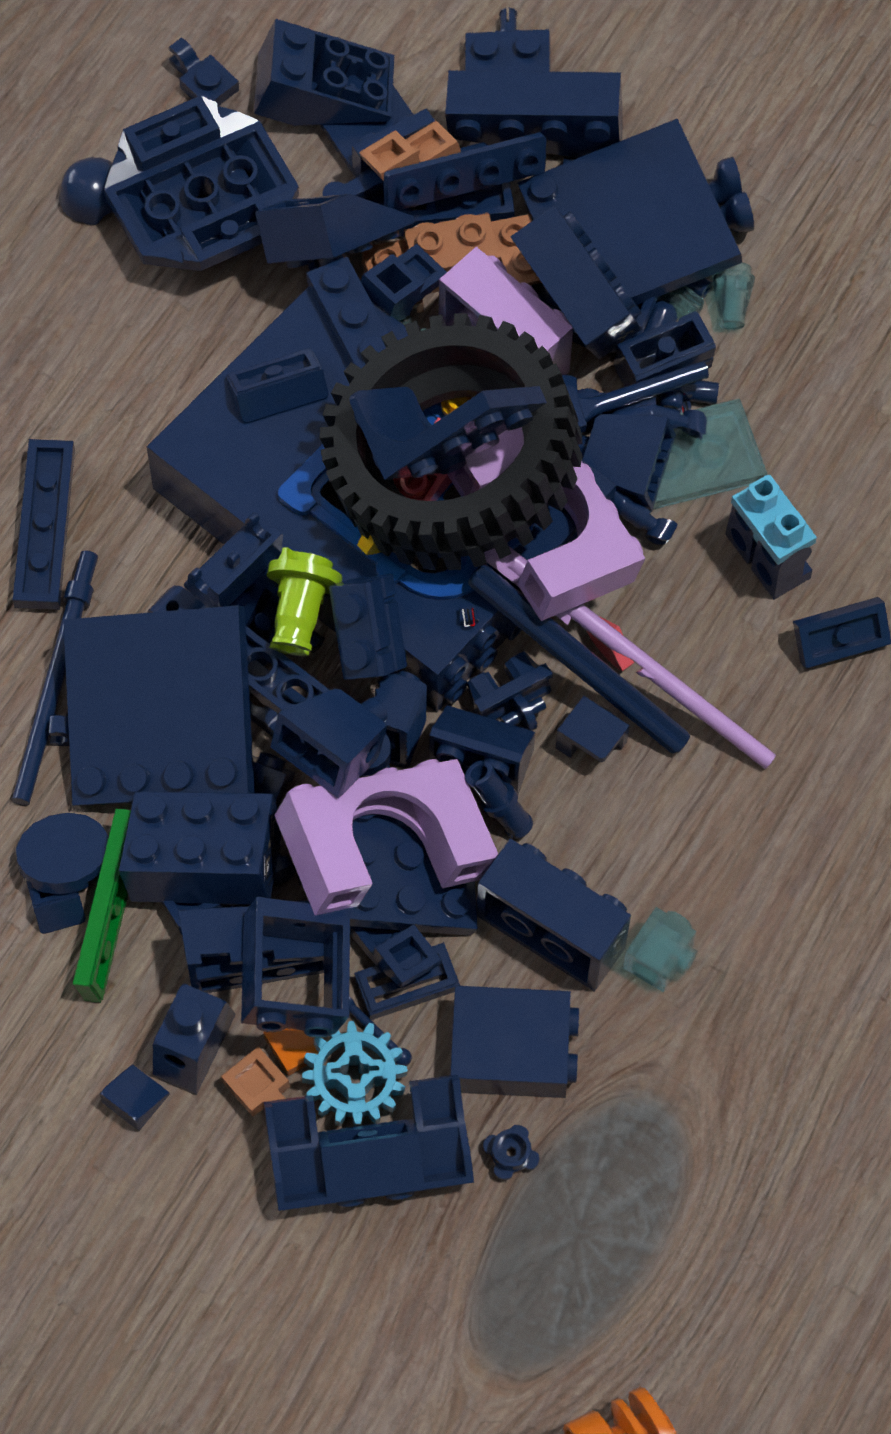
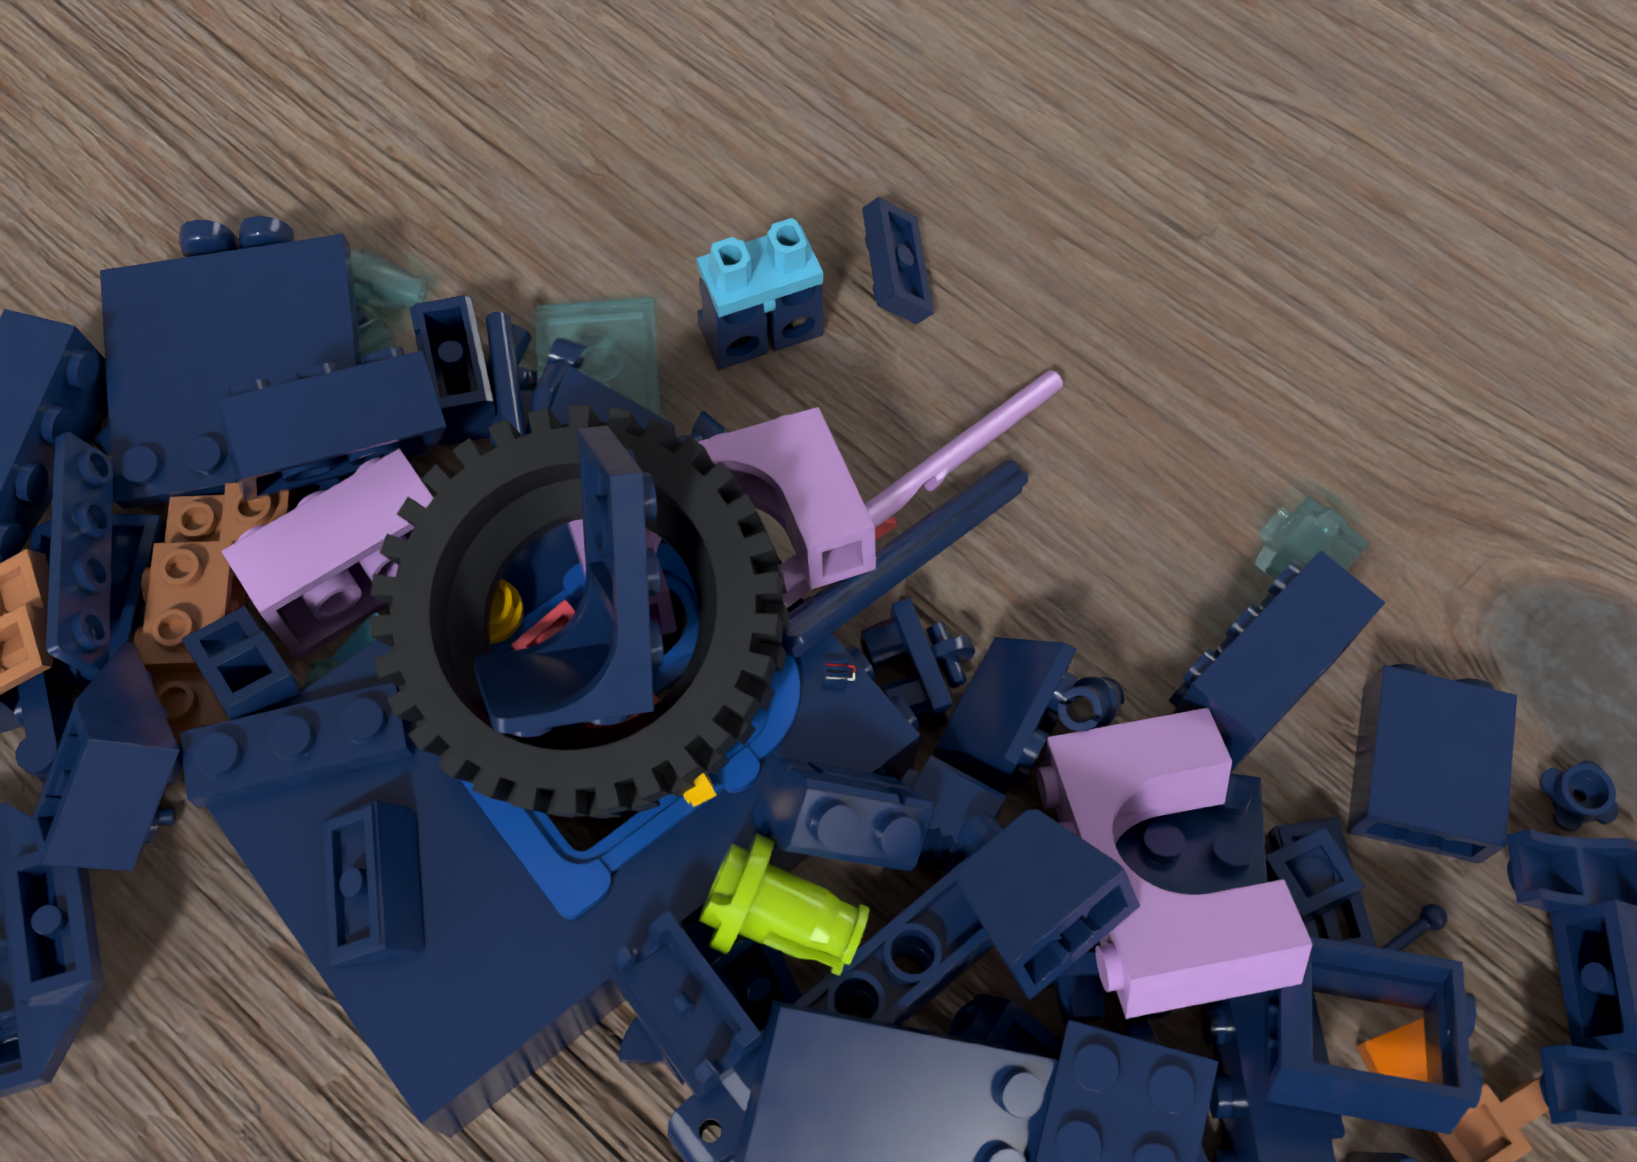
camera: 80 degrees left, 0 degrees up
medium azure gear [302,1021,407,1127] -> none
dark blue panel [555,696,630,762] -> none

